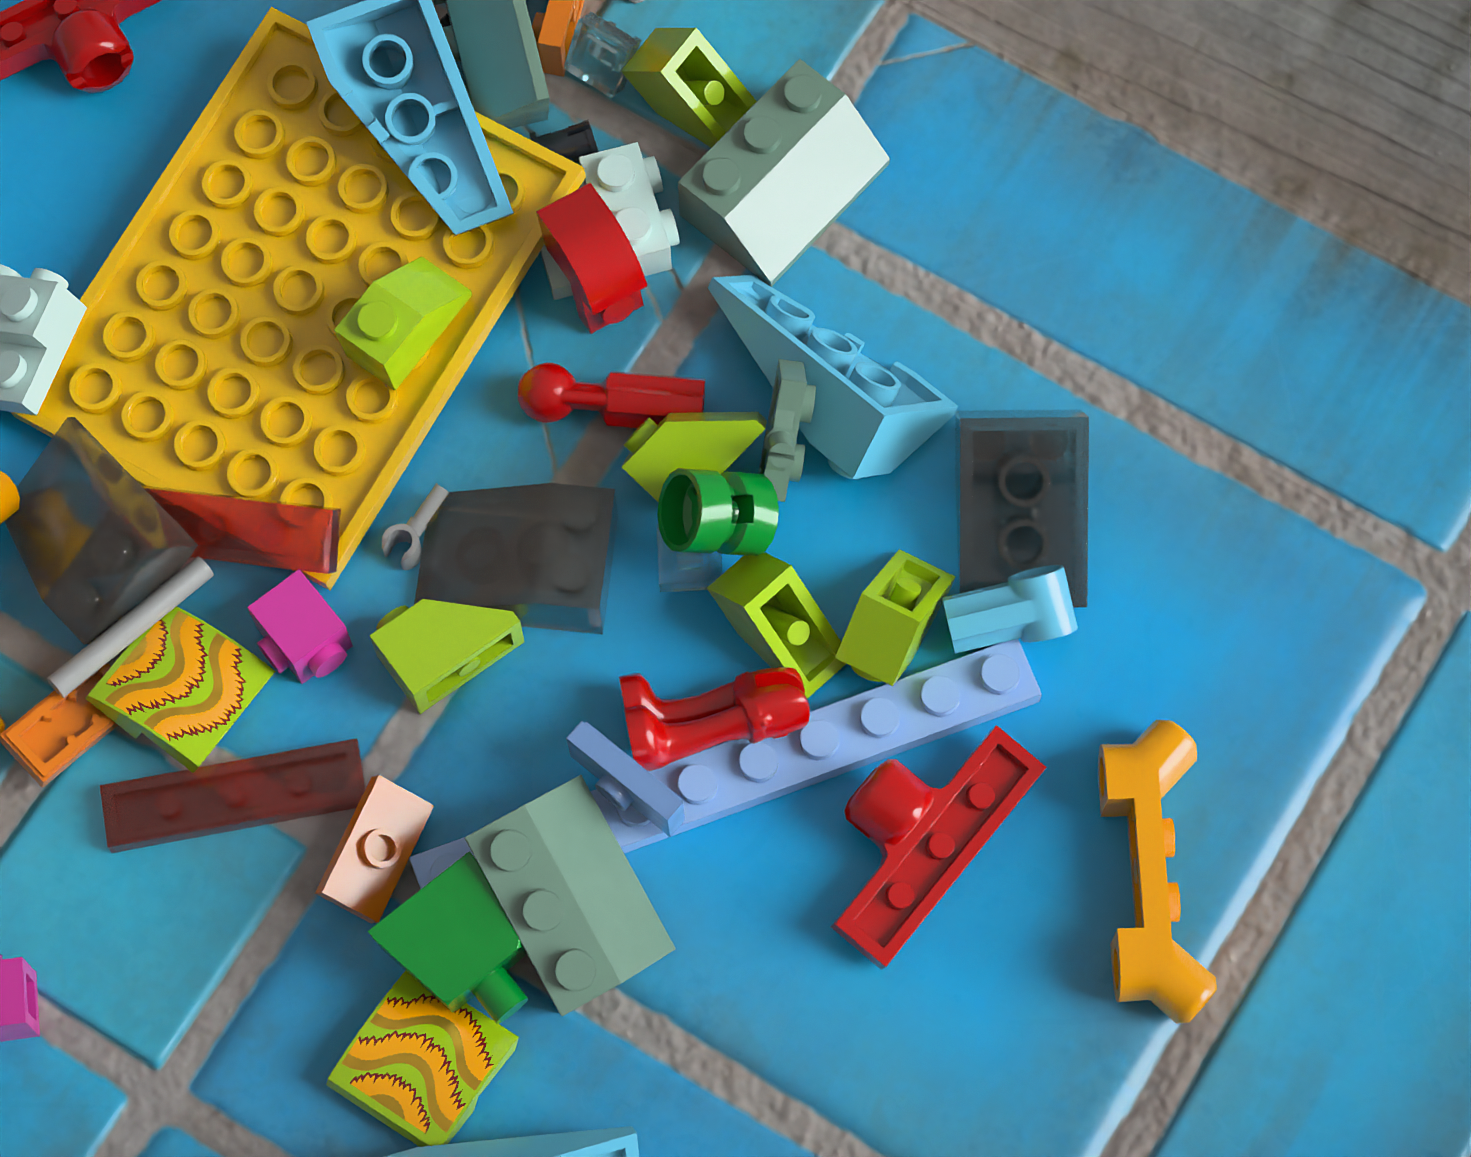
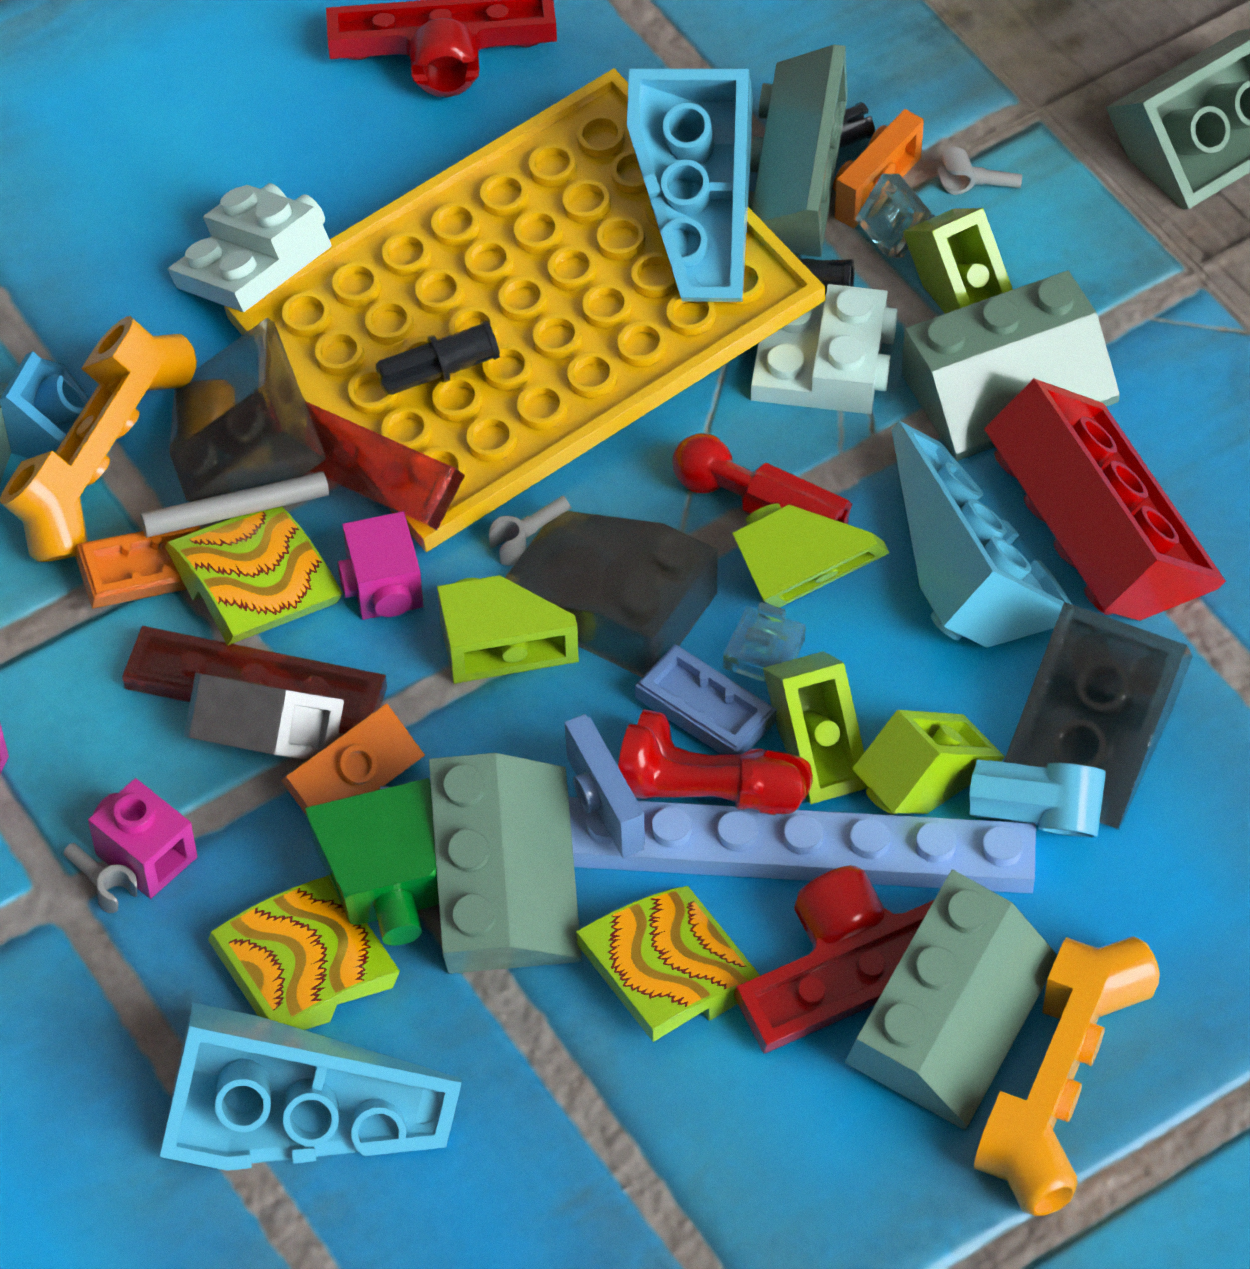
camera: 25 degrees right, 15 degrees down
lime slope [334,257,472,391] -> none
red brick [536,183,647,334] -> none
green wheel [657,468,779,556] -> none
sand green plate [758,359,816,502] -> none
none -> light grey hand [64,843,137,913]
none -> dark pink brick [88,778,198,899]
none -> flat silver slope [184,673,344,760]
none -> black axle [376,321,500,395]
none -> slope [576,886,760,1042]
none -> medium blue plate [635,644,777,754]
none -> sand green slope [845,869,1057,1130]
none -> red slope [984,378,1226,621]

